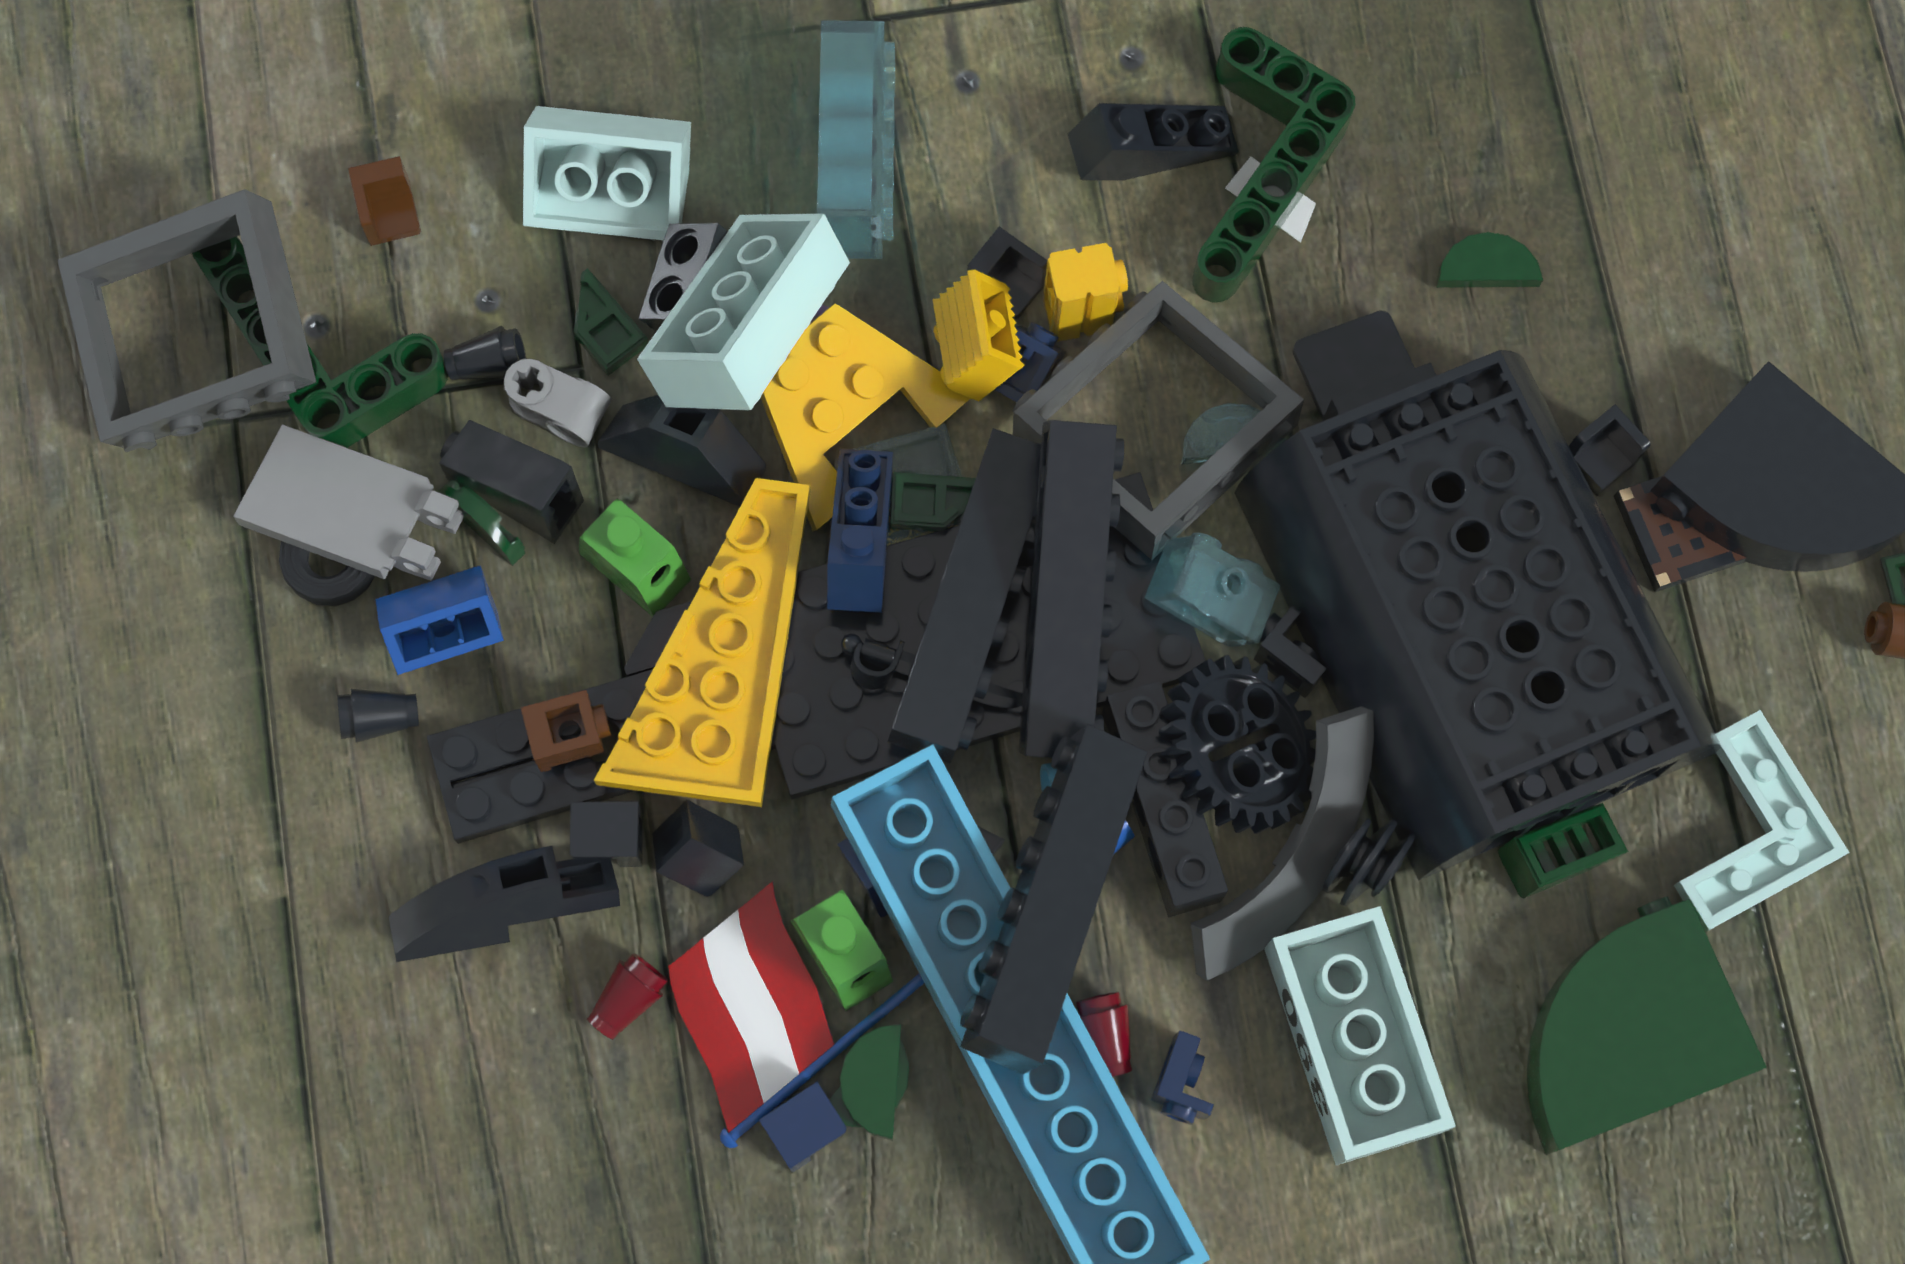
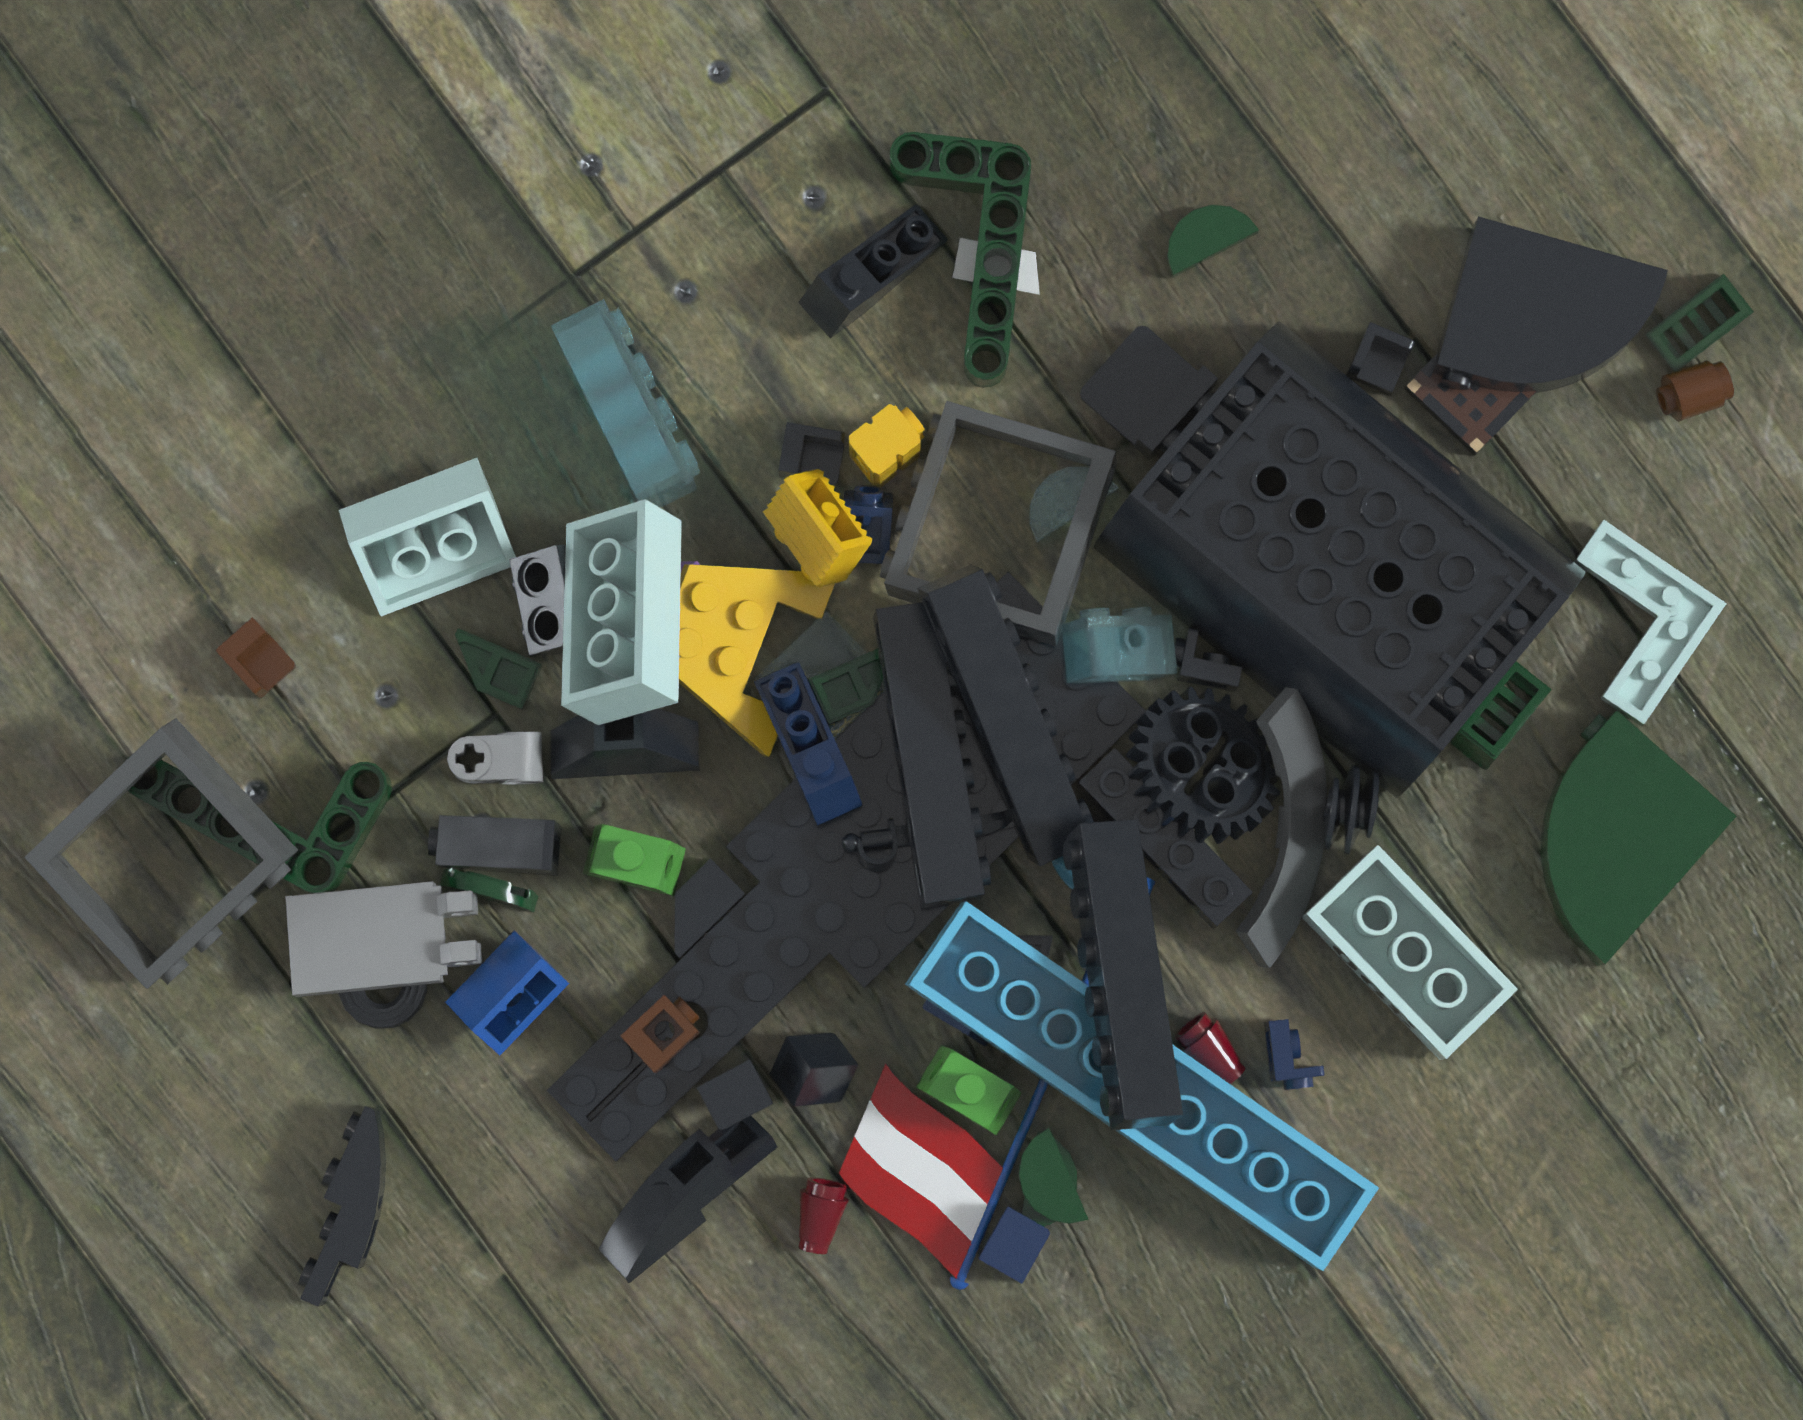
camera: 25 degrees left, 10 degrees up
black cone [337,688,419,743] -> none
black cone [443,326,527,381] -> none
yellow wing [594,478,810,807] -> none
none -> black slope [298,1106,386,1307]

